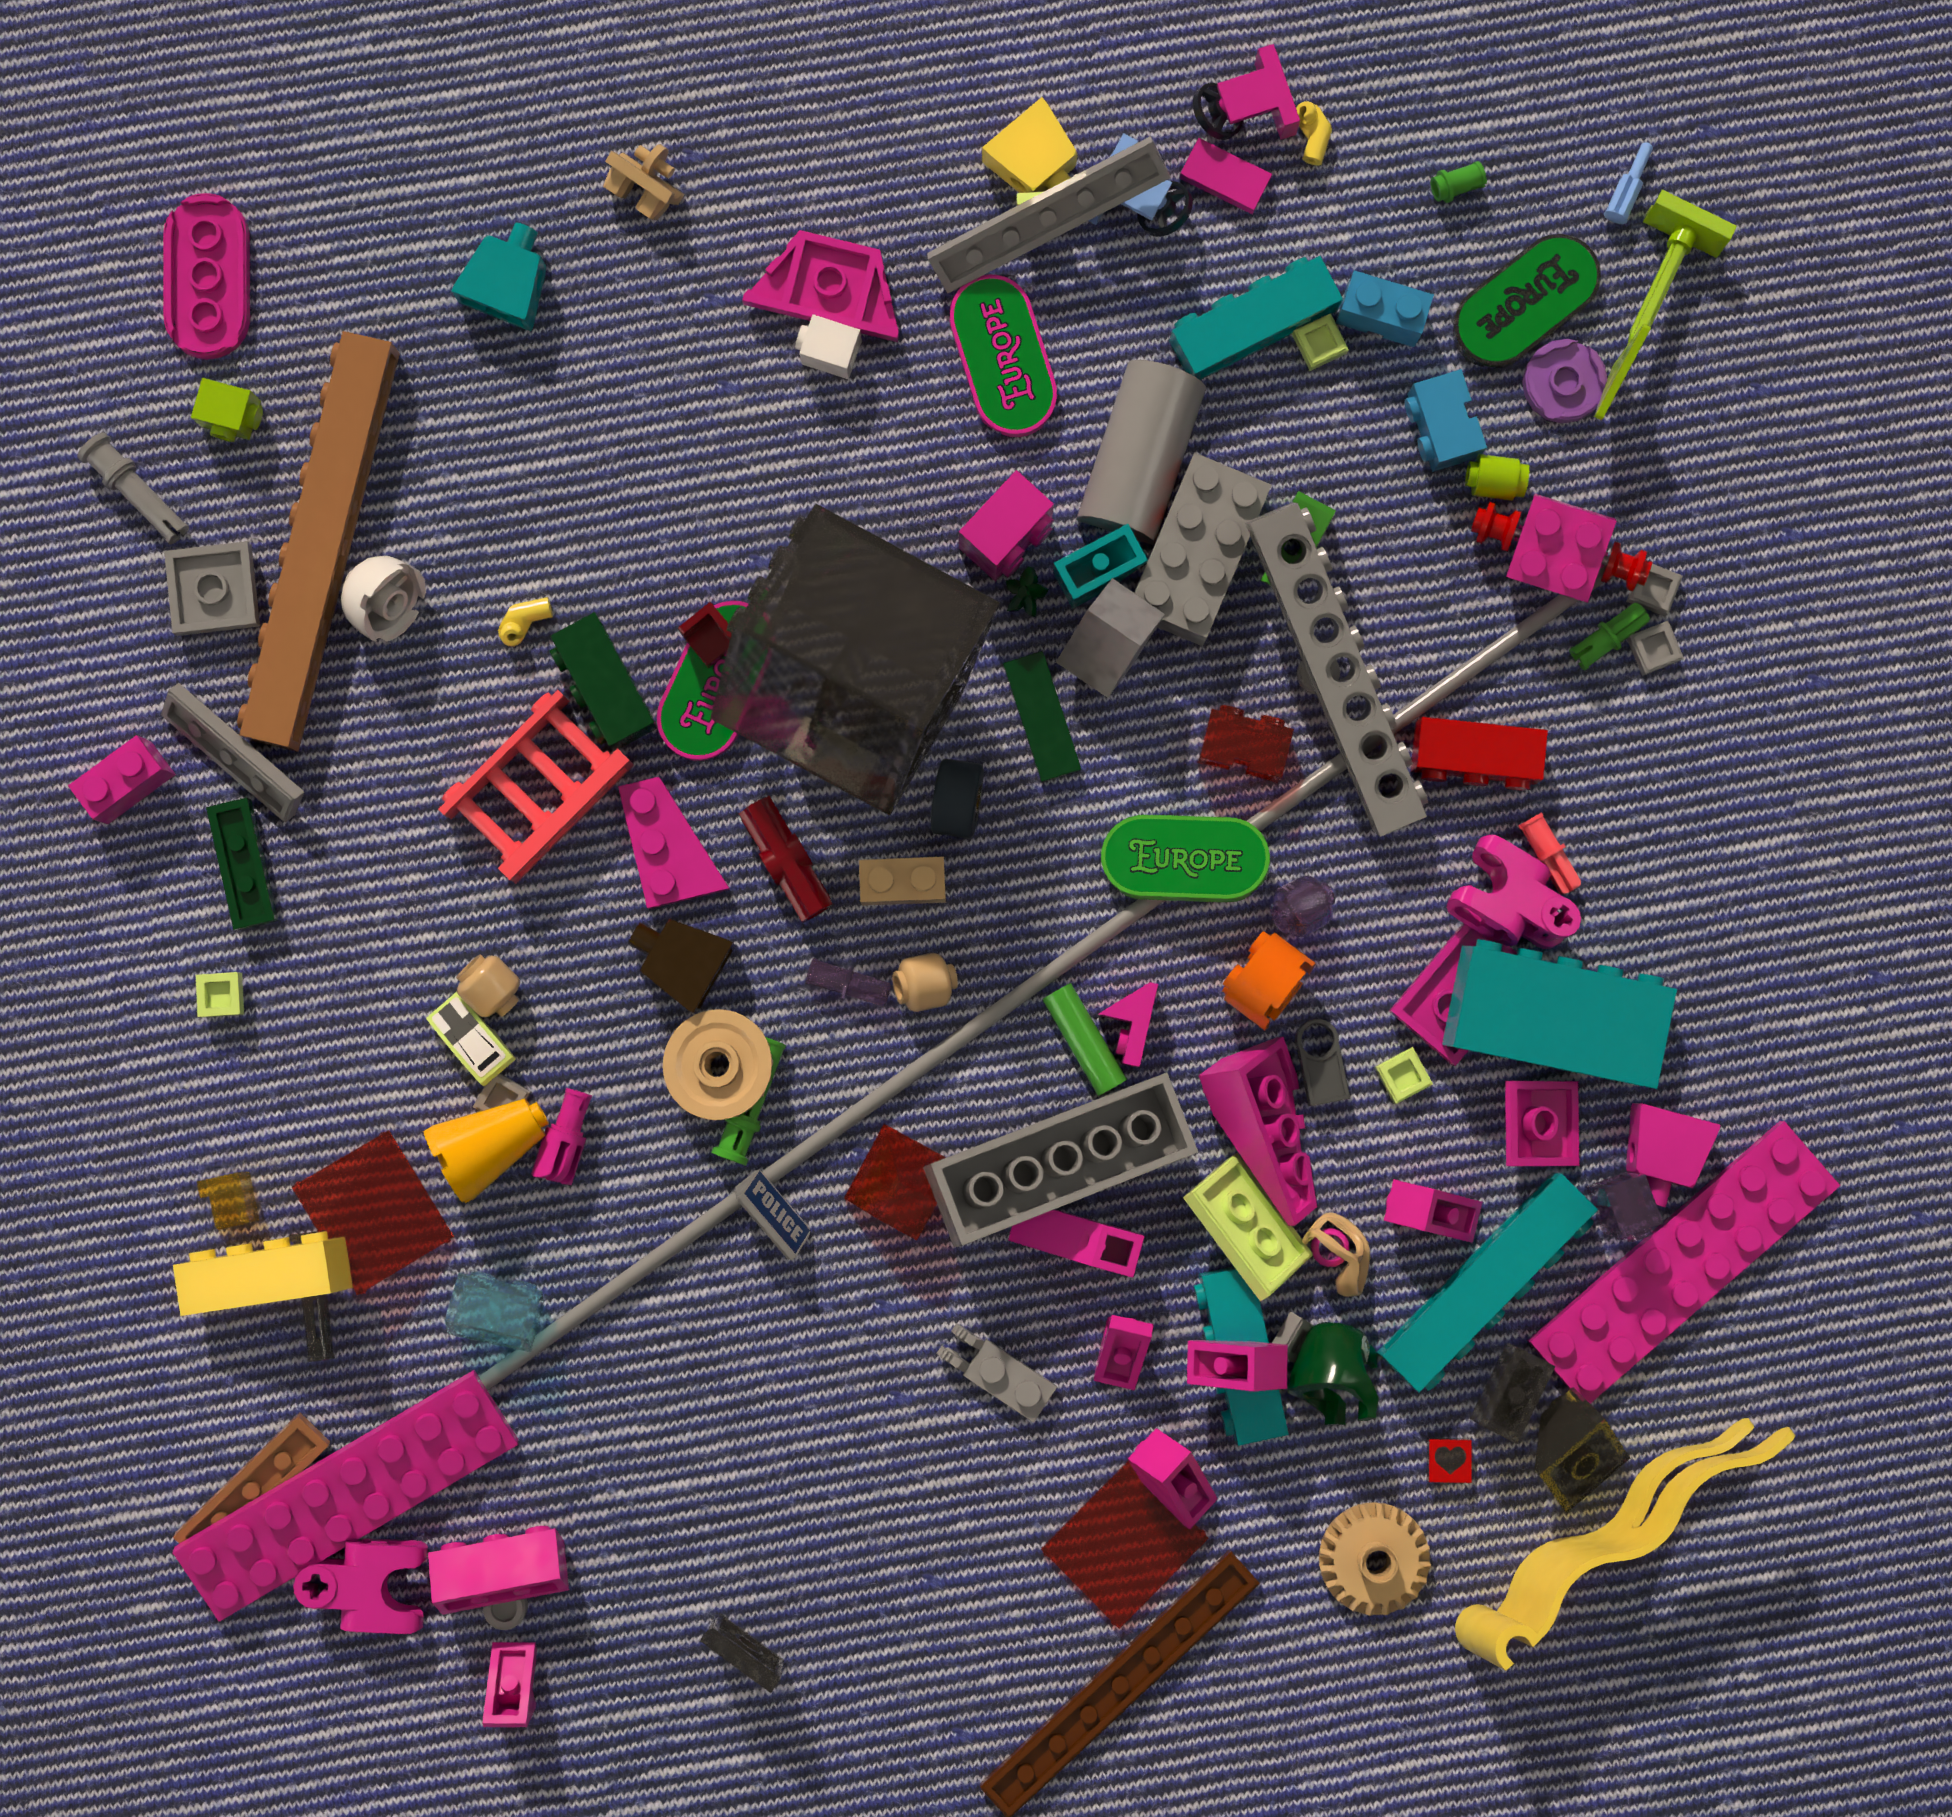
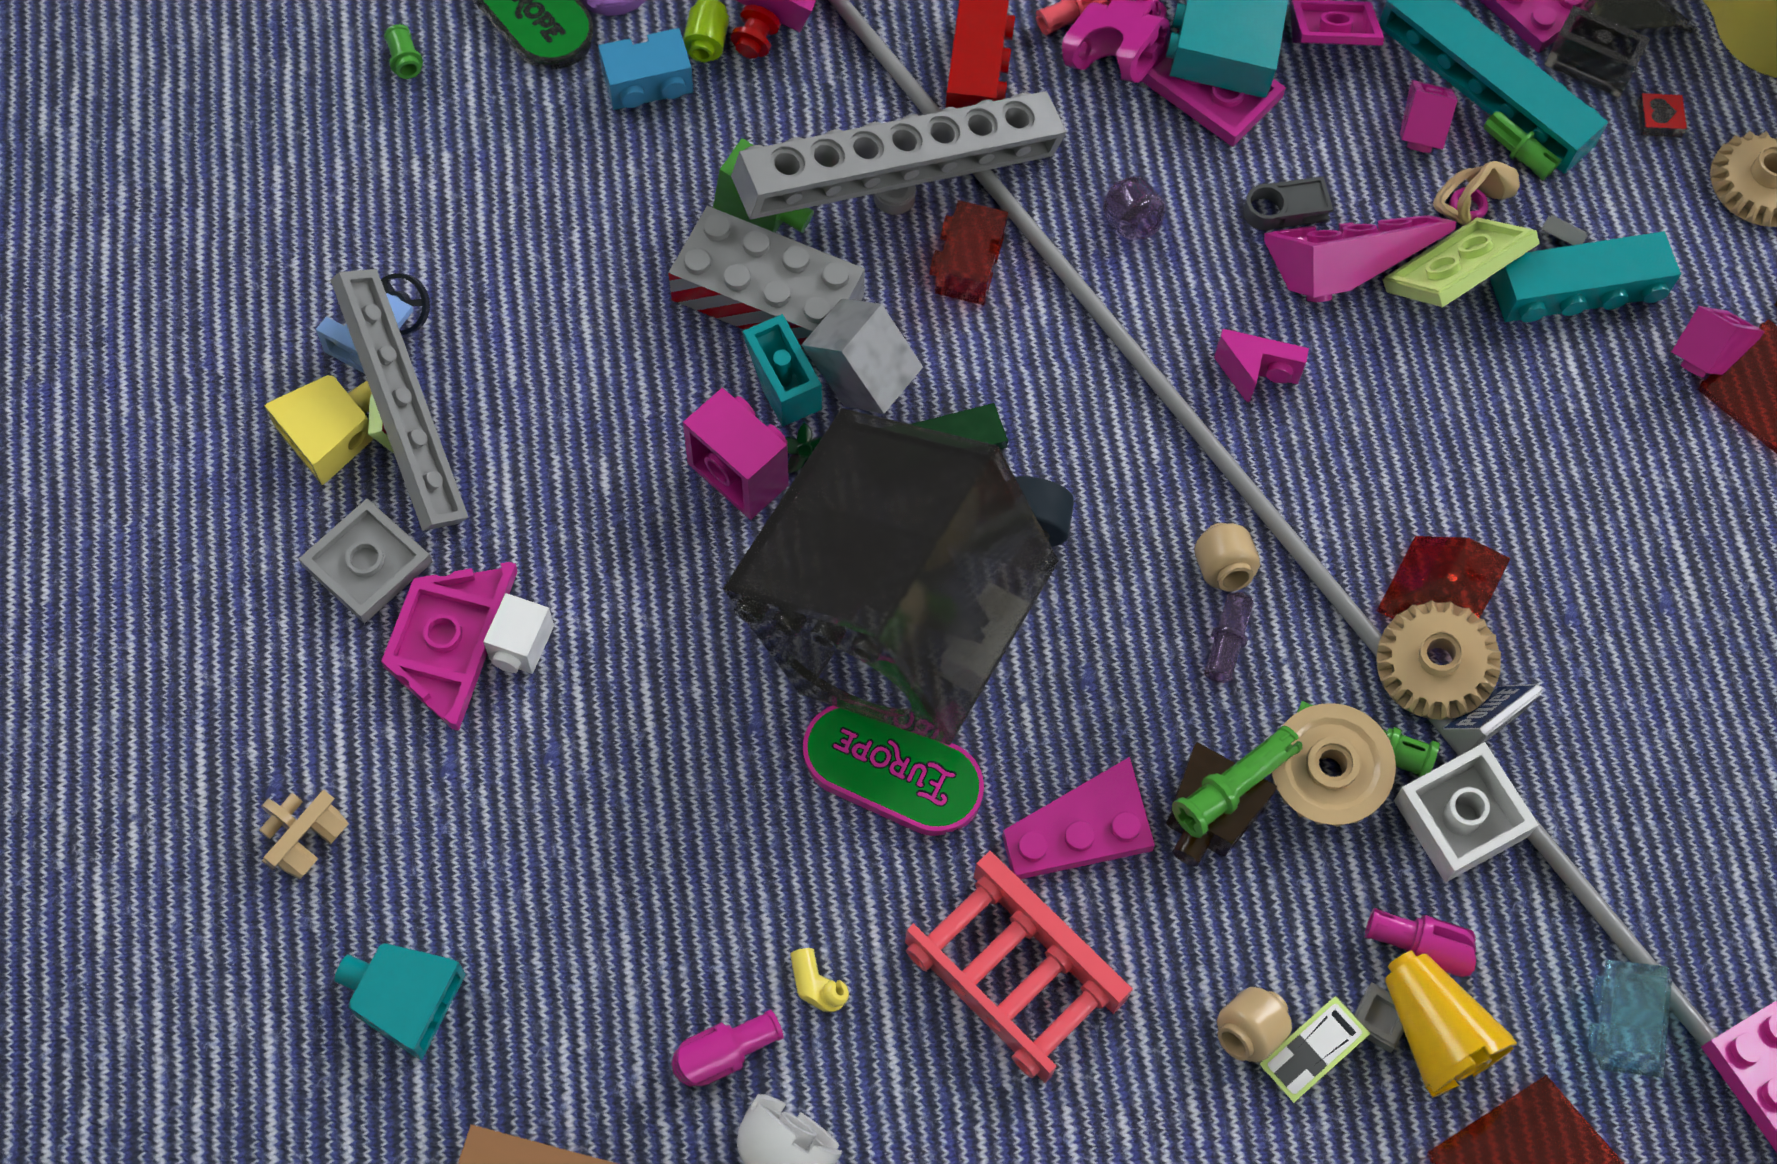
camera: 90 degrees left, 20 degrees down
dark green brick [549,612,658,751] -> none
dark red panel [678,602,741,669] -> none
dark red piece [739,796,833,923] -> none
tan brick [859,857,946,906] -> none
light grey brick [923,1072,1198,1247] -> none
light grey hinge [936,1323,1057,1423] -> none
green tile [950,274,1057,437] -> none
dark pink slope [1008,1209,1144,1278] -> none
bright green piece [1042,983,1127,1096] -> none
light grey brick [1076,360,1206,546] -> none
dark pink slope [1093,1315,1153,1390] -> none
green tile [1101,815,1270,903] -> none
teal brick [1169,256,1343,380] -> none
dark pink tile [1179,138,1272,215] -> none
dark pink slope [1187,1340,1288,1392] -> none
dark pink piece [1193,44,1300,140] -> none
orange brick [1222,931,1316,1031] -> none
dark green piece [1287,1322,1379,1425] -> none
yellowish green tile [1292,313,1349,371] -> none
light yellow arm [1296,101,1332,166] -> none
dark azure brick [1335,270,1434,347] -> none
yellowish green tile [1374,1047,1433,1104] -> none
none -> light grey plate [298,498,433,624]
none -> dark pink arm [671,1010,784,1087]
none -> bright green pin [1172,725,1302,838]
none -> tan gear [1376,600,1501,720]
none -> white brick [1394,742,1539,883]
none -> bright green axle [1483,111,1562,181]

